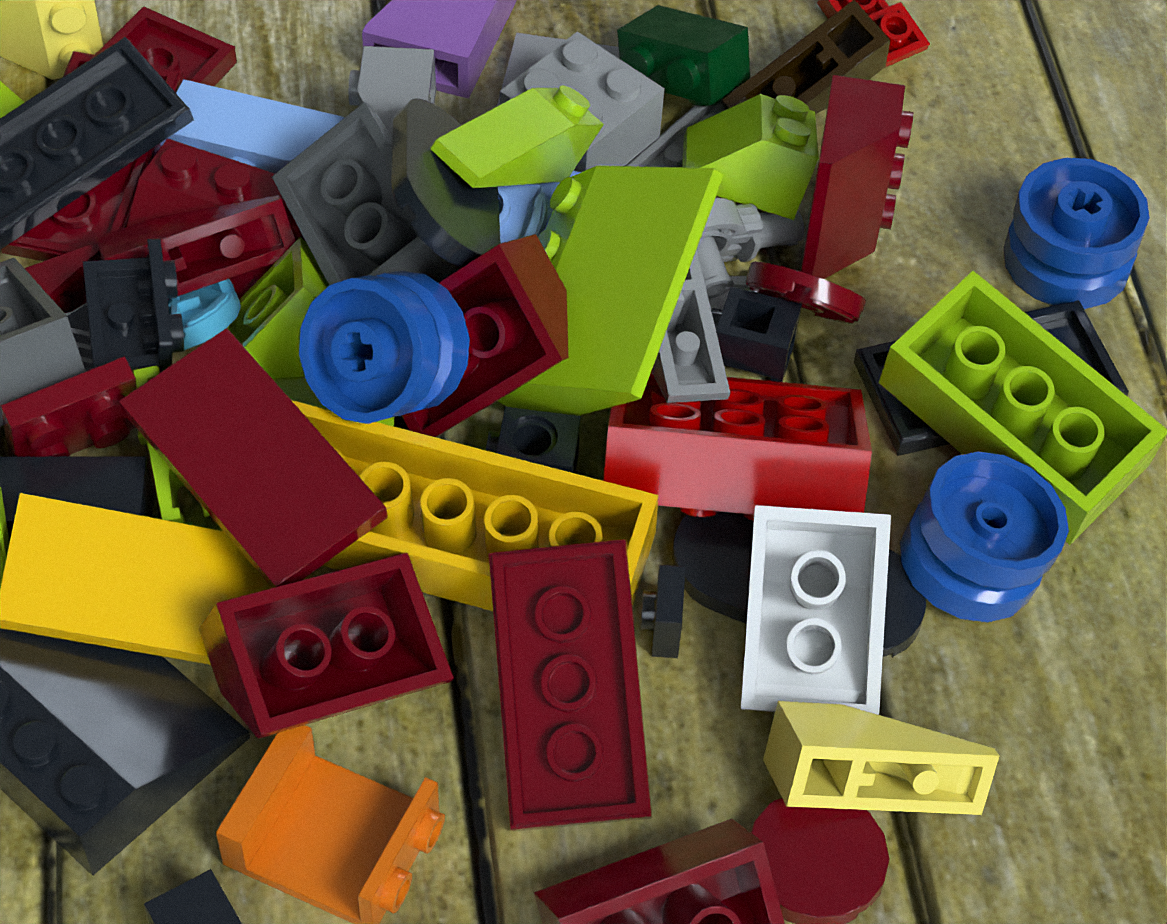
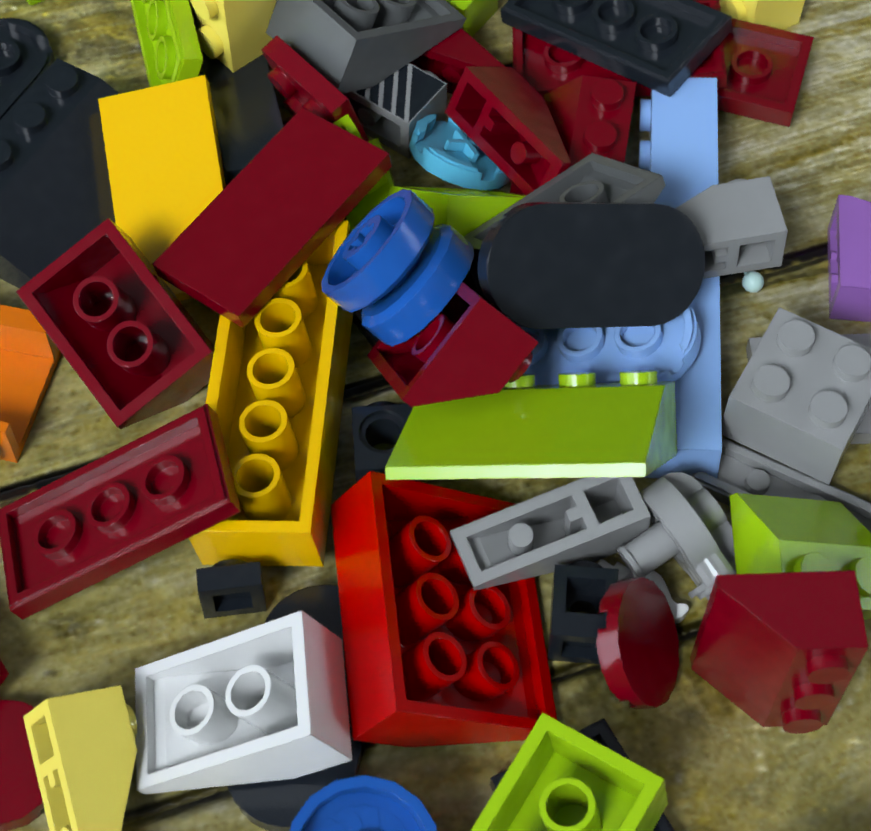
camera: 80 degrees right, 5 degrees up
black bracket [83,238,184,374] -> none
lime slope [430,85,604,188] -> none

